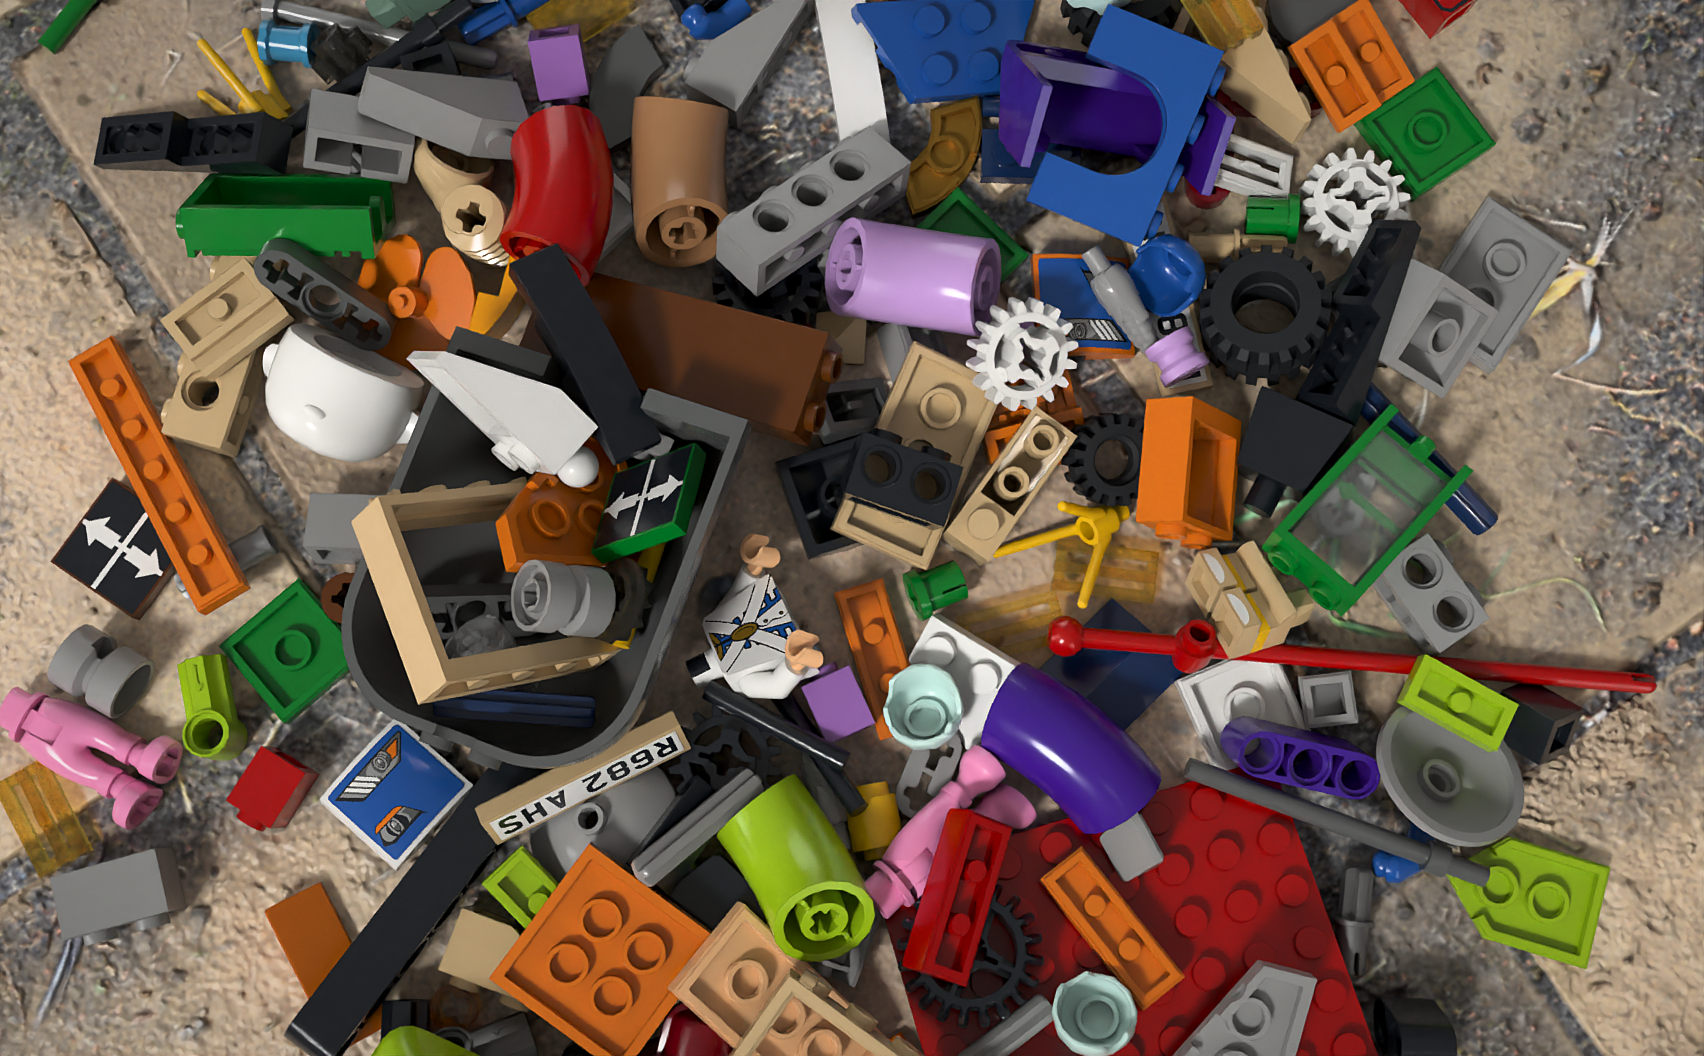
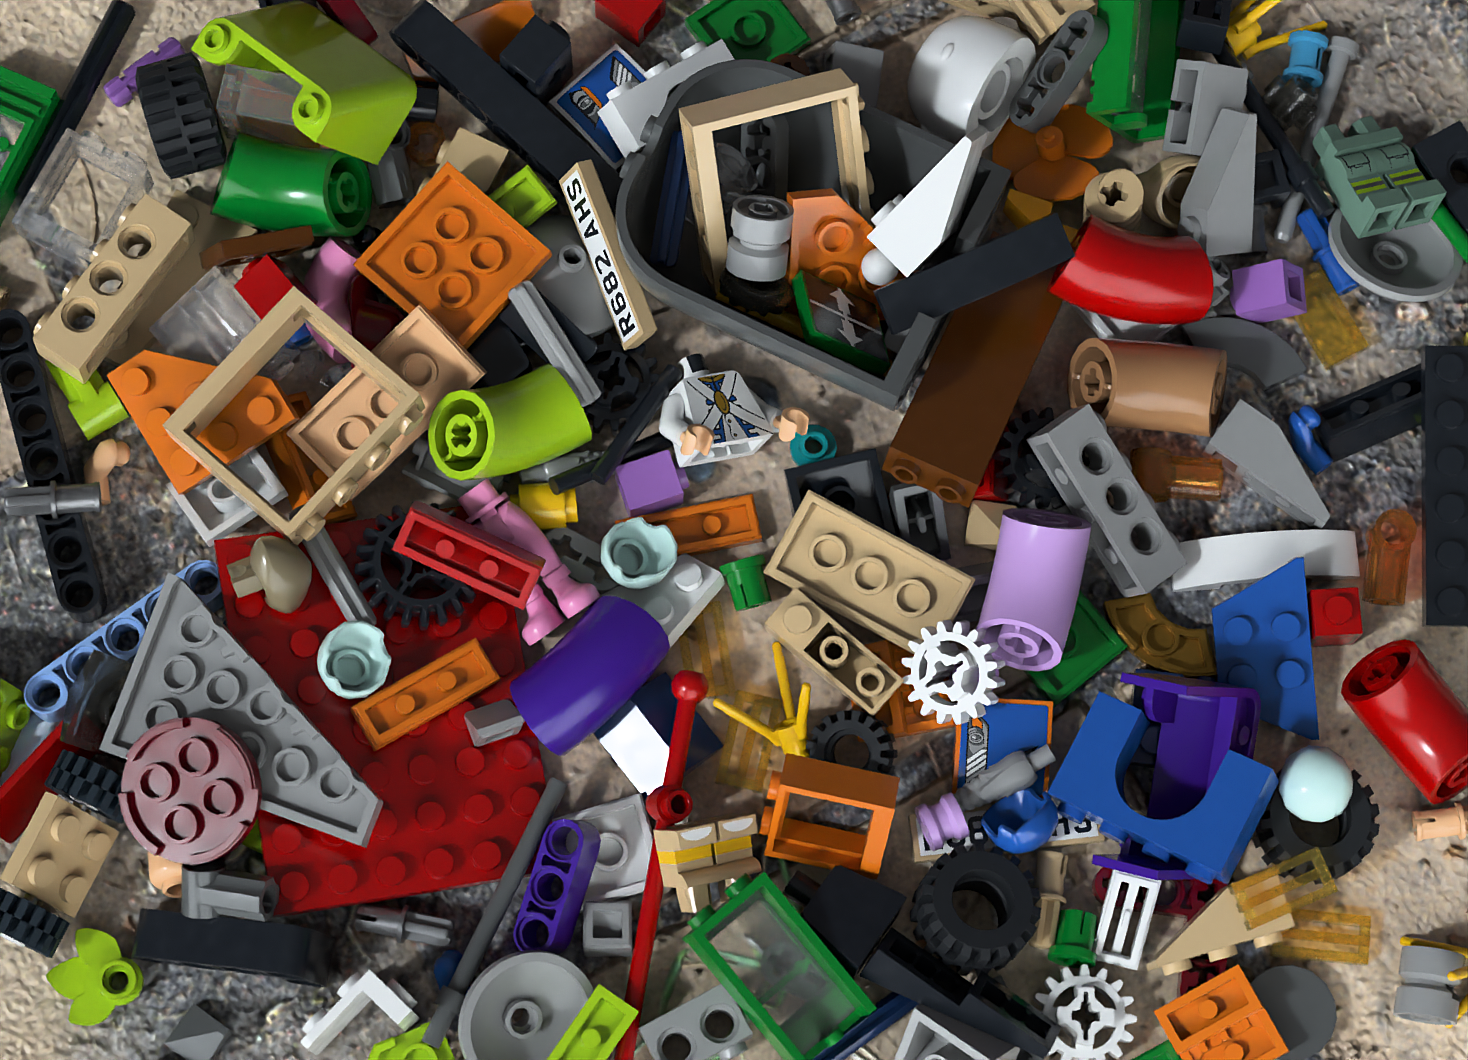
camera: 95 degrees right, 5 degrees down
black brick [836,428,964,530] -> none
none -> white bracket [300,969,420,1055]
none -> black brick [499,14,573,107]
none -> white arch [597,39,734,159]
none -> teal plate [790,424,837,466]
none -> clear orange piece [1130,447,1224,503]

